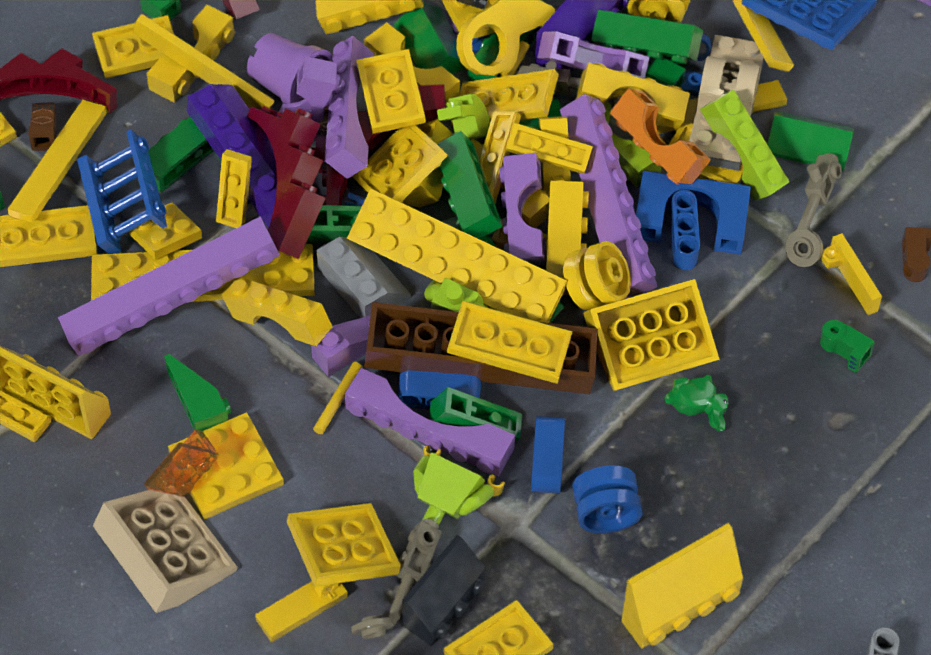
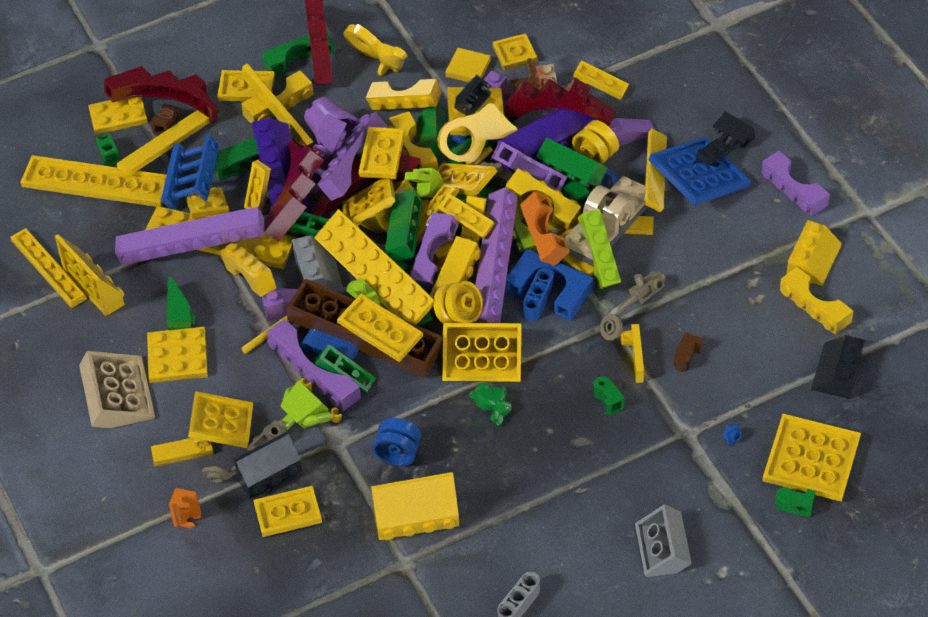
camera: 25 degrees right, 5 degrees down
clear orange bracket [144,429,220,497] -> none
blue beam [531,416,565,494] -> none
green slope [768,111,854,172] -> none

